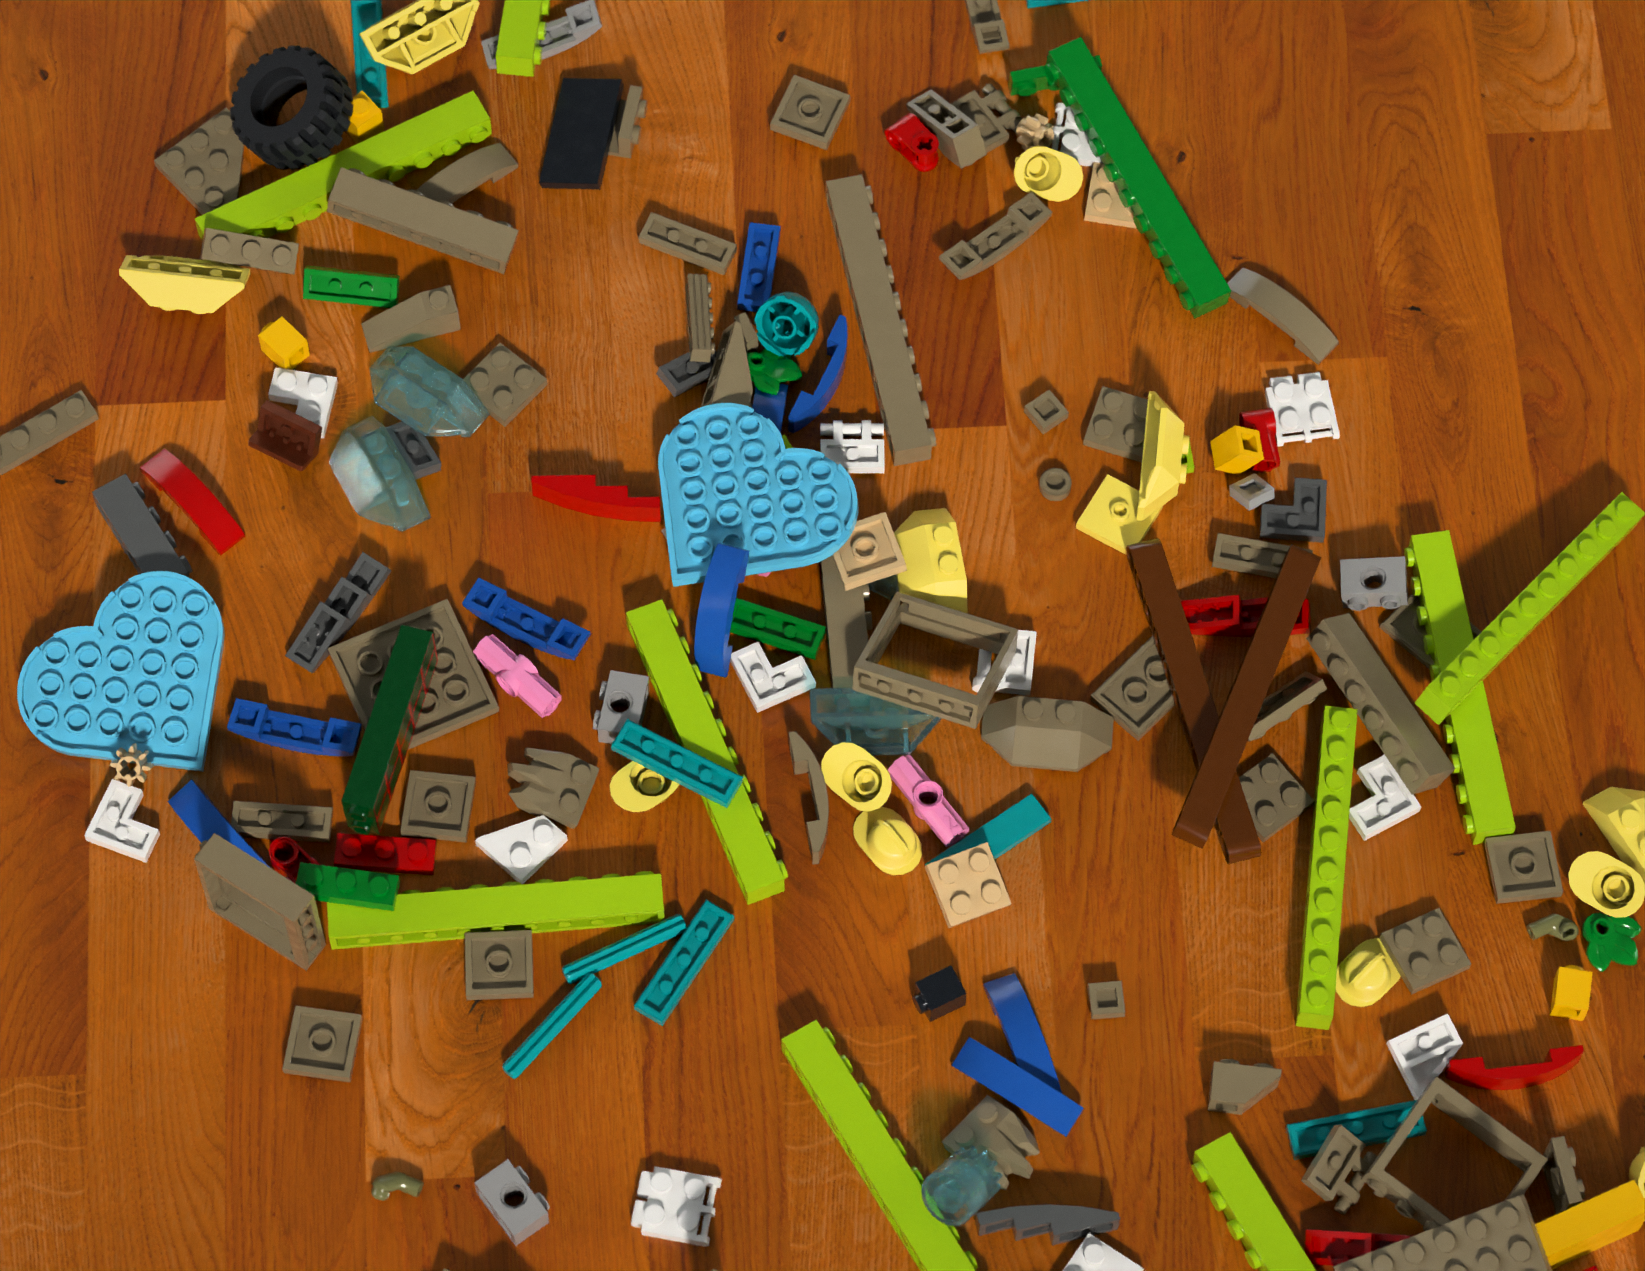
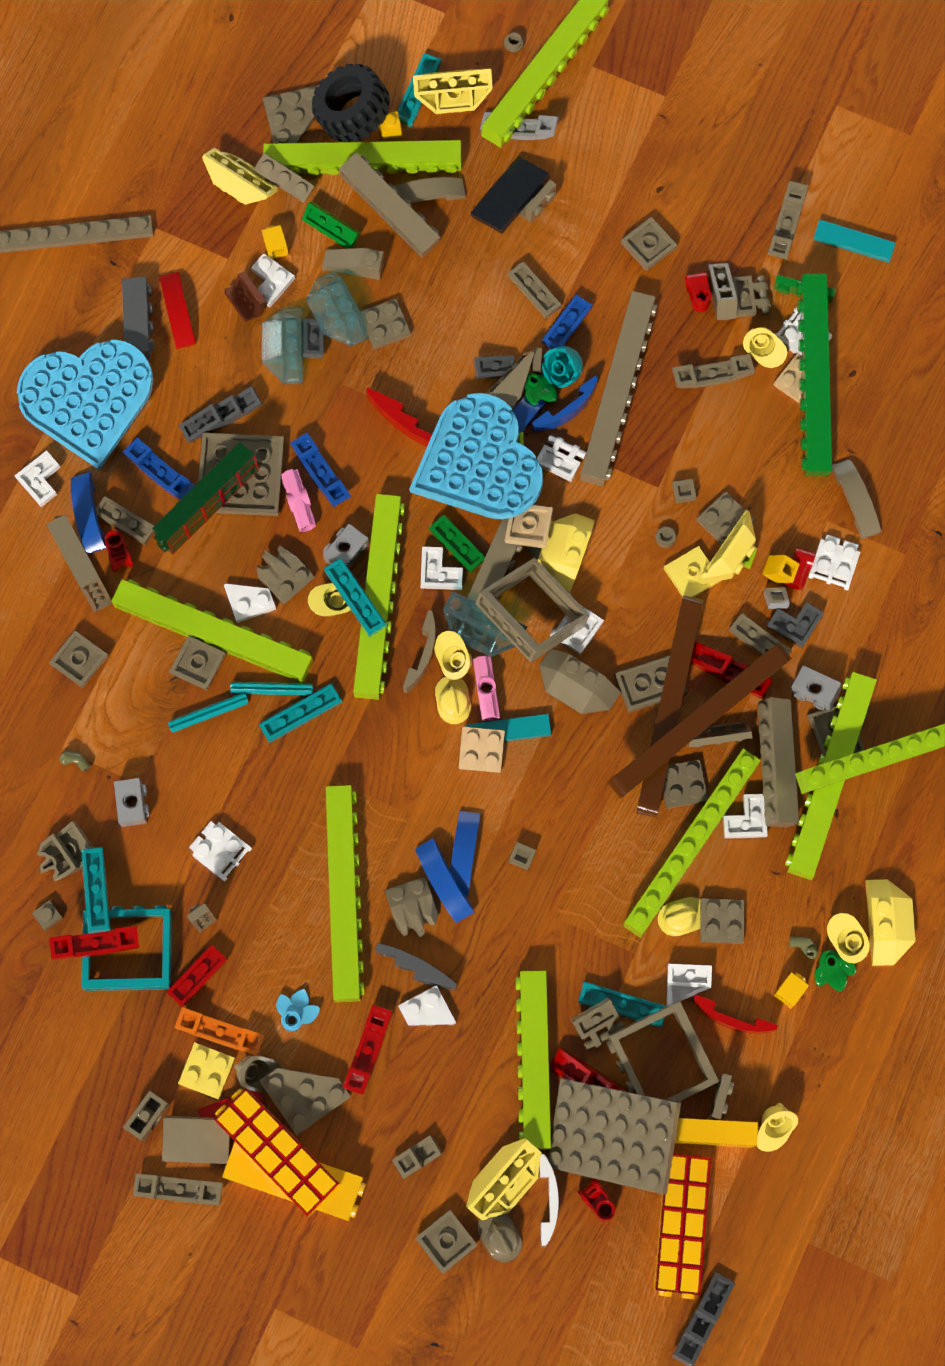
camera: 30 degrees right, 10 degrees up
tan gear [110,743,154,787] -> none
green plate [296,862,400,911] -> none
red plate [334,833,437,875] -> none
dark tan plate [400,770,476,843] -> none
dark tan piece [685,274,715,362] -> none
blue slope [694,543,750,678] -> none
black brick [912,965,967,1022] -> none
clear light blue gear [921,1145,1002,1226] -> none
tan gear [1016,113,1054,150] -> none
dark tan slope [1207,1059,1282,1115] -> none
dark tan plate [1484,831,1563,904] -> none

